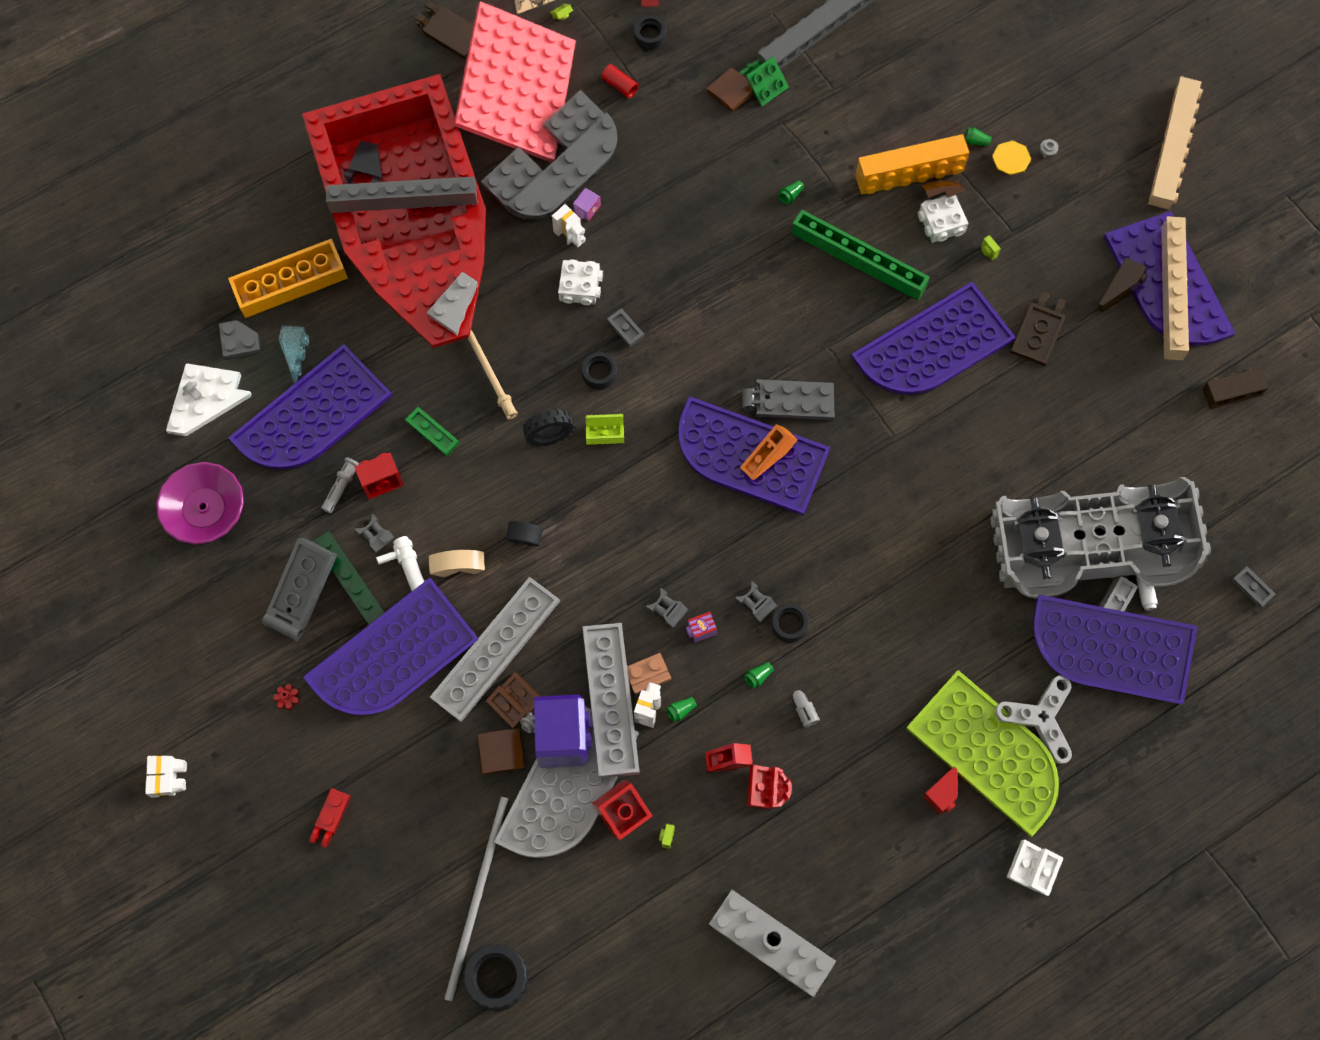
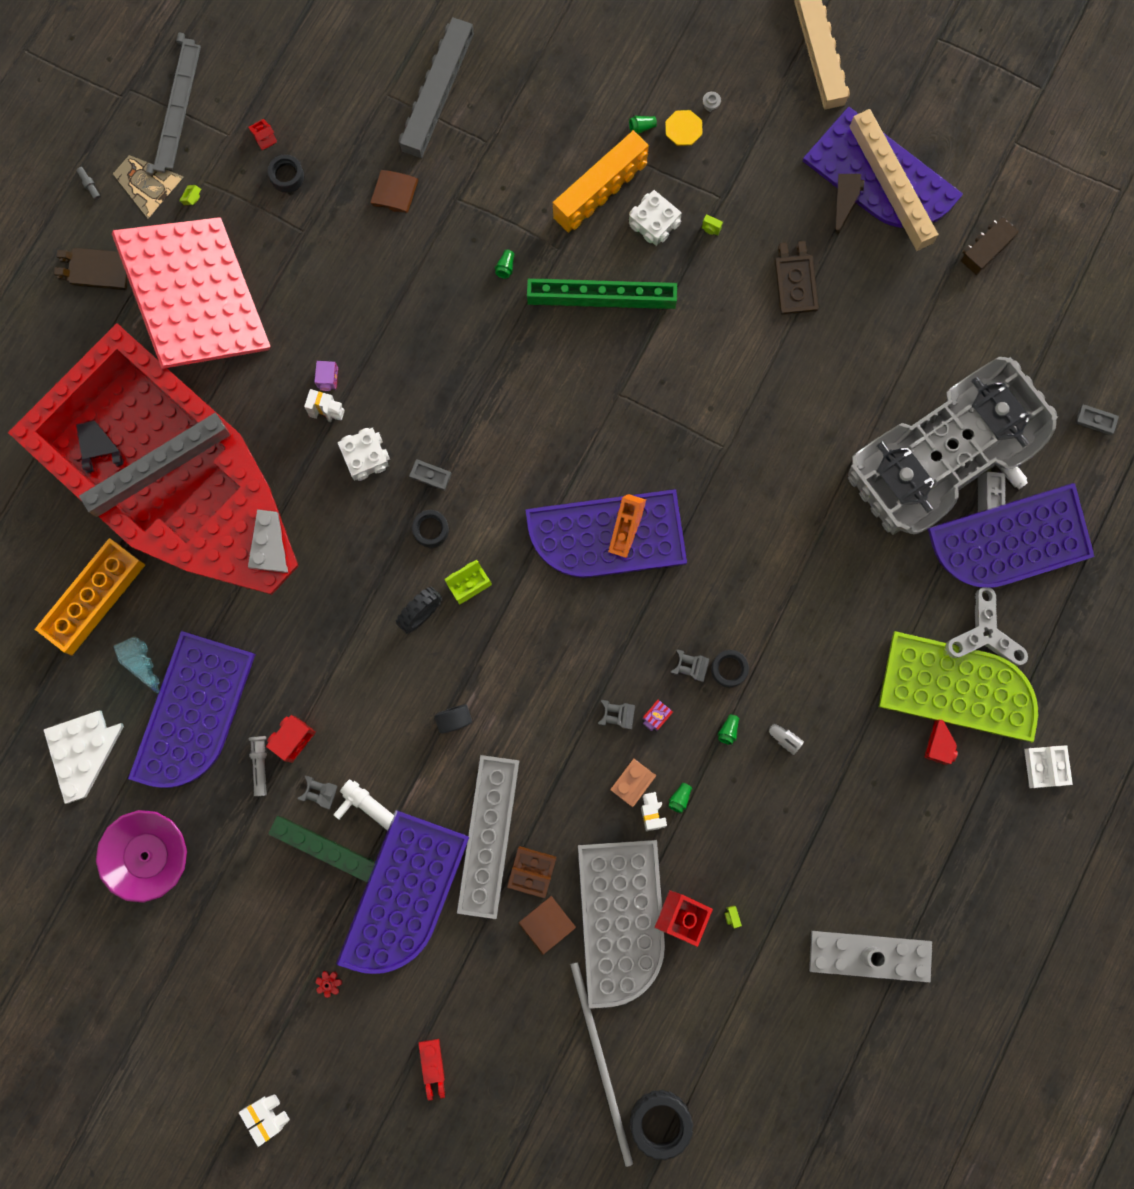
camera: 30 degrees left, 10 degrees up
light grey plate [182,381,202,400] -> none
dark grey plate [219,320,261,359] -> none
dark grey hinge [262,538,337,641] -> none
green plate [405,407,460,457] -> none
tan brick [429,550,485,577] -> none
tan bar [468,330,518,420] -> none
dark grey plate [480,90,617,220] -> none
light grey plate [520,712,535,733] -> none
dark purple plate [534,695,591,768] -> none
light grey plate [583,623,639,778] -> none
red pin [601,64,639,98] -> none
red slope [705,743,753,772] -> none
green plate [739,56,789,106] -> none
dark grey hinge [742,379,835,420] -> none
red slope [747,765,792,809] -> none
dark purple plate [851,282,1016,395] -> none
reddish brown slope [921,180,965,198] -> none

